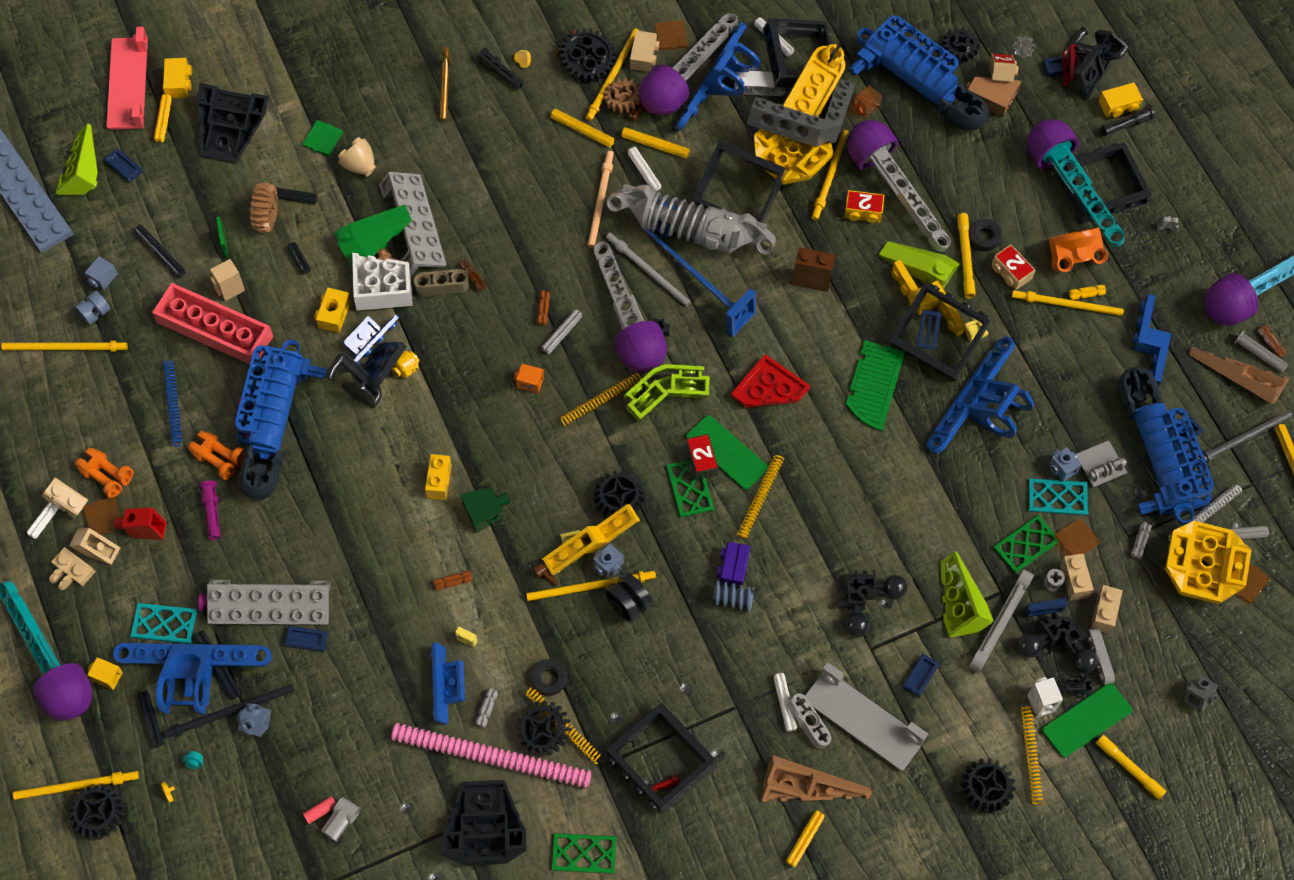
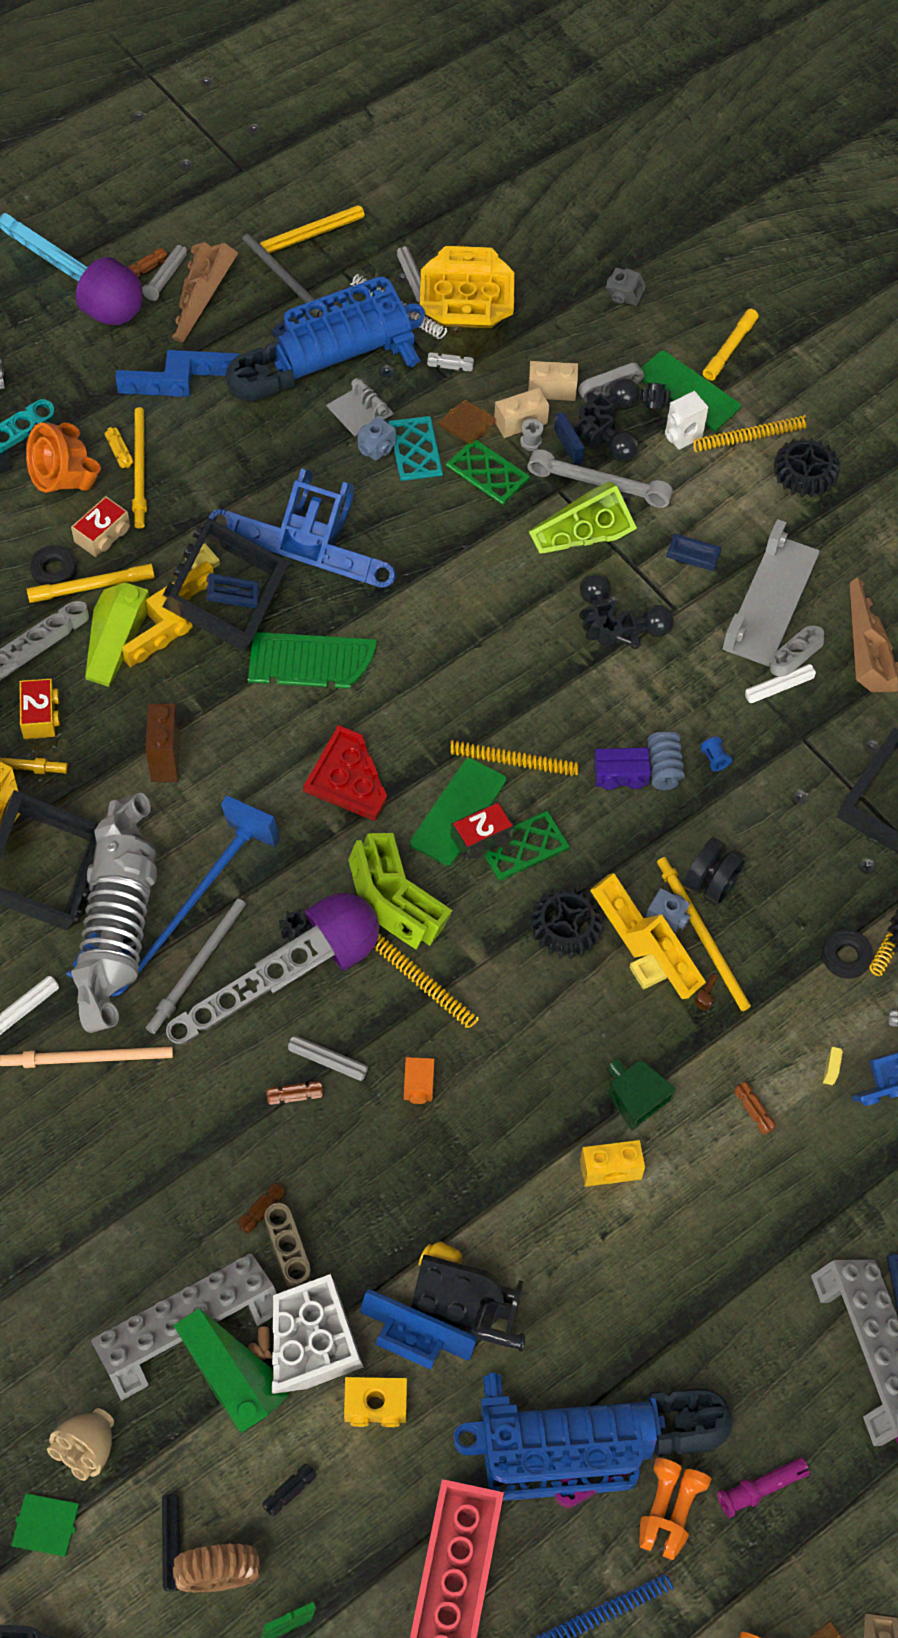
camera: 105 degrees left, 5 degrees down
red torso [115,508,167,540] -> none
tan brick [210,259,245,301] -> none
none -> blue bush [700,736,732,772]

